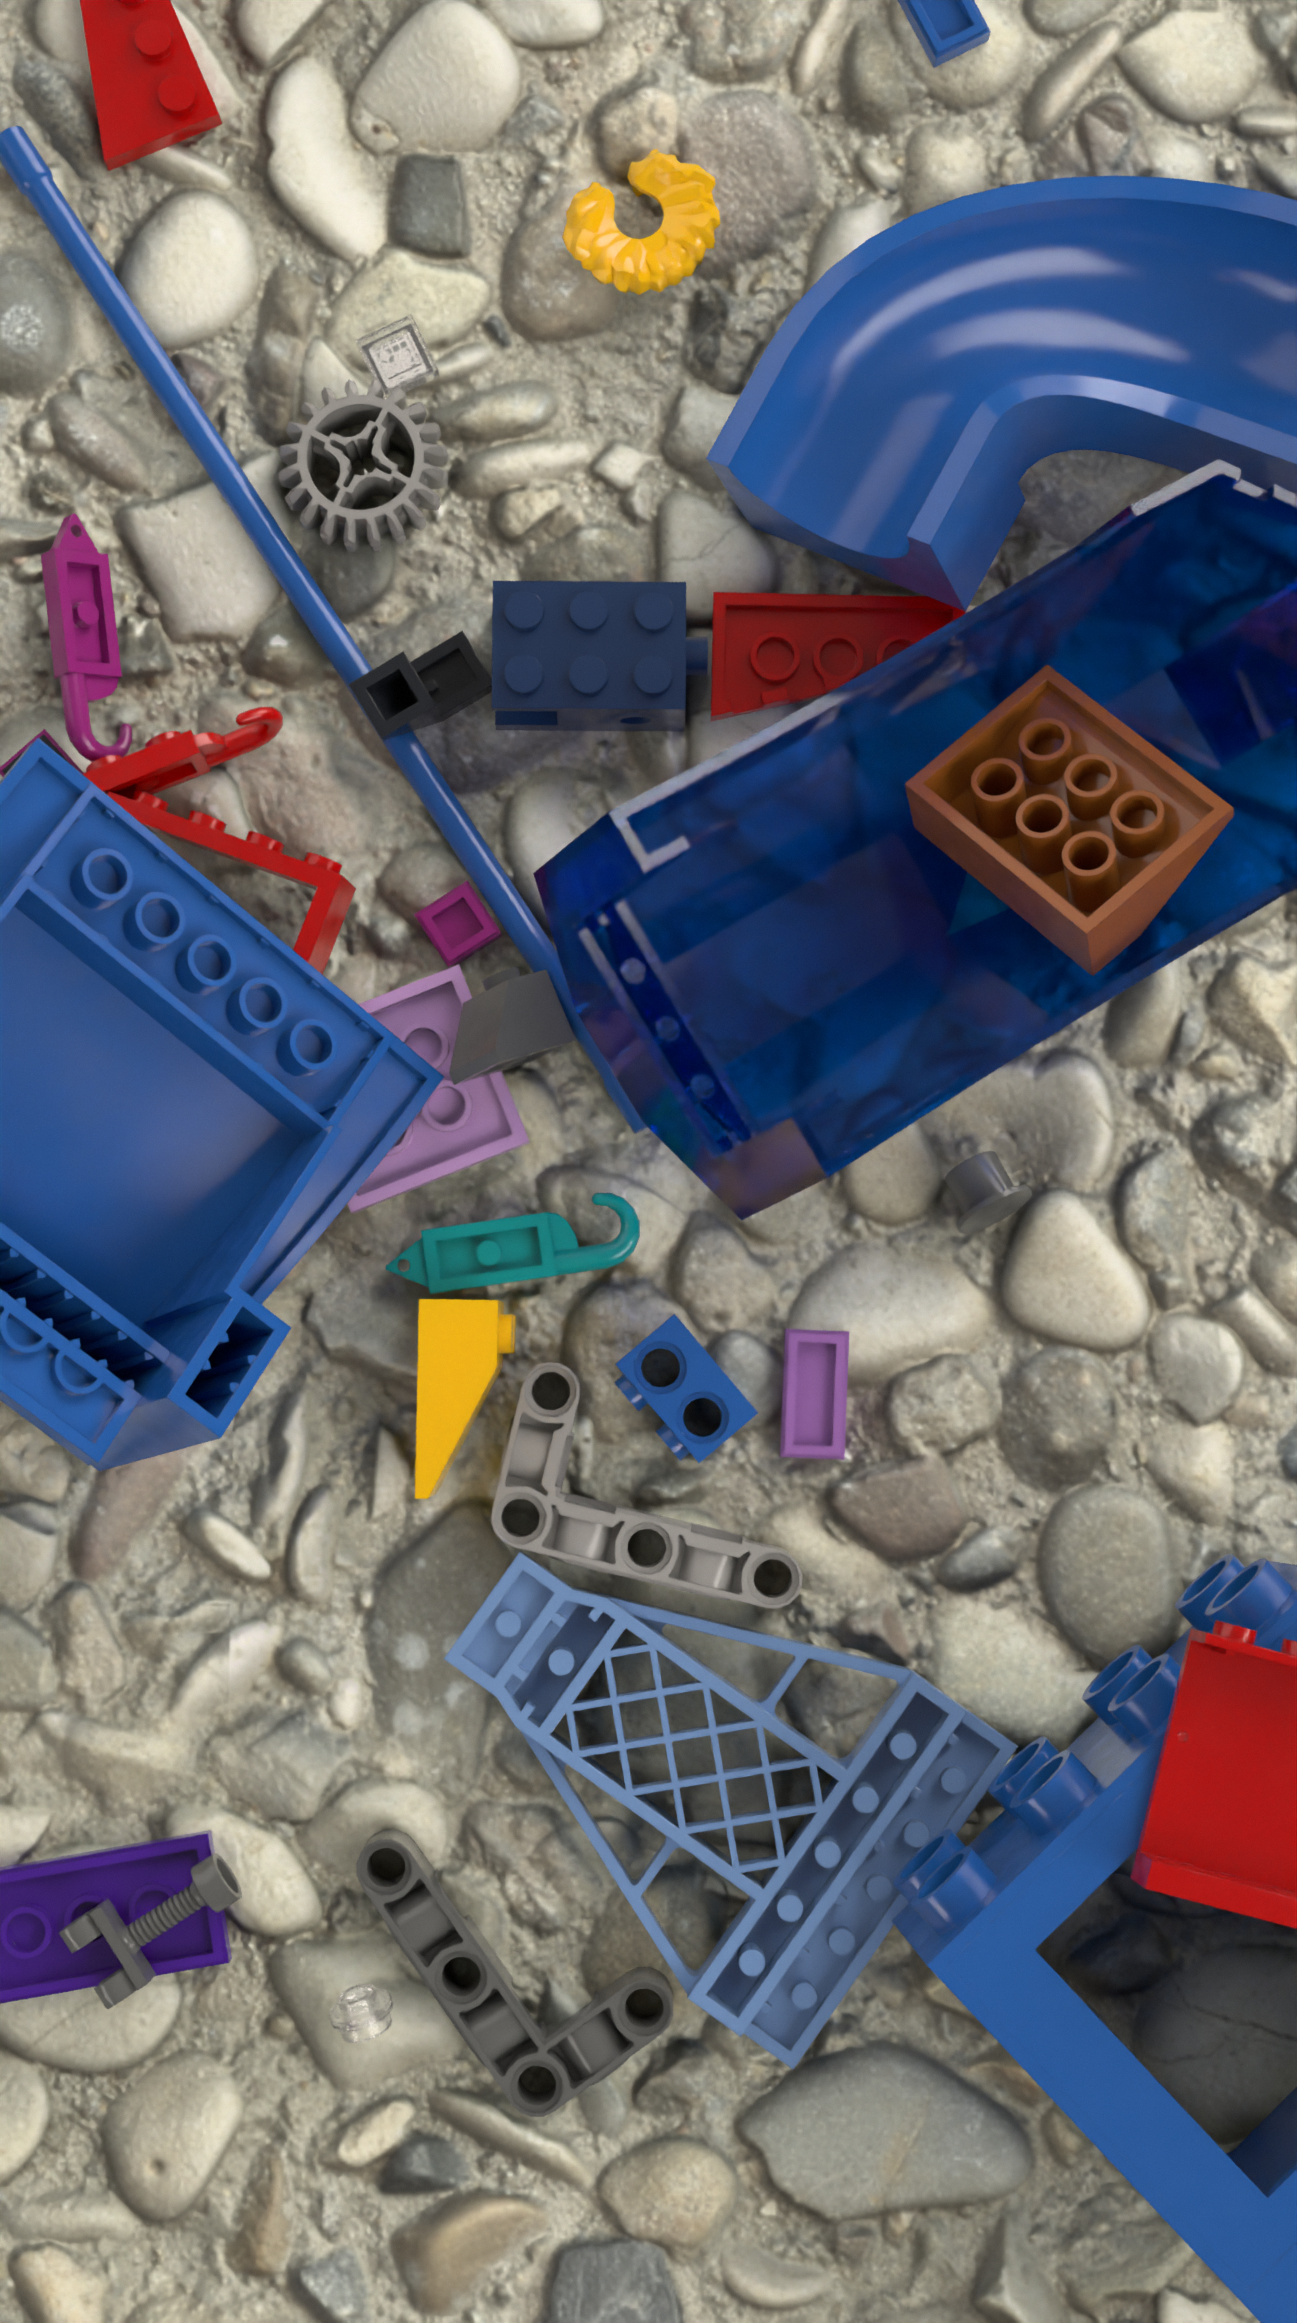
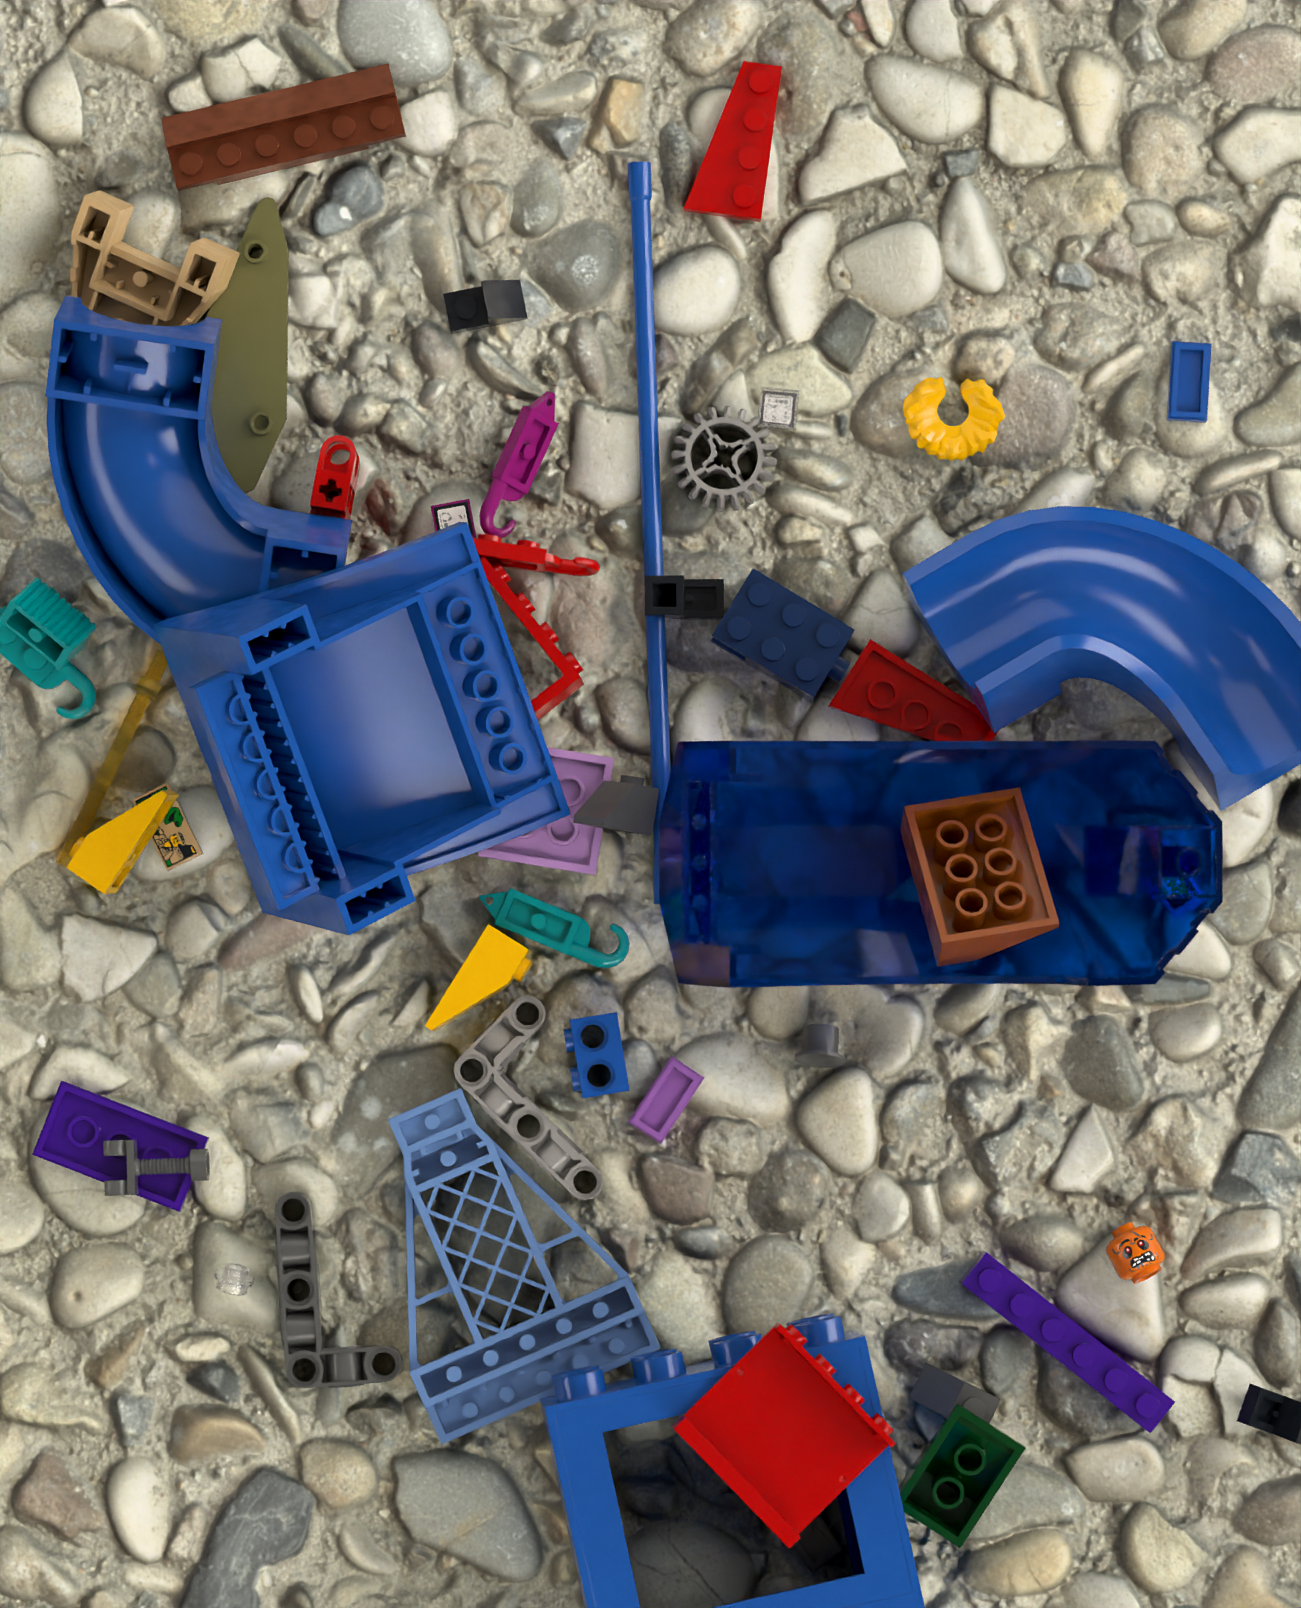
camera: 30 degrees right, 0 degrees up
magenta tile [414,881,502,968] -> none

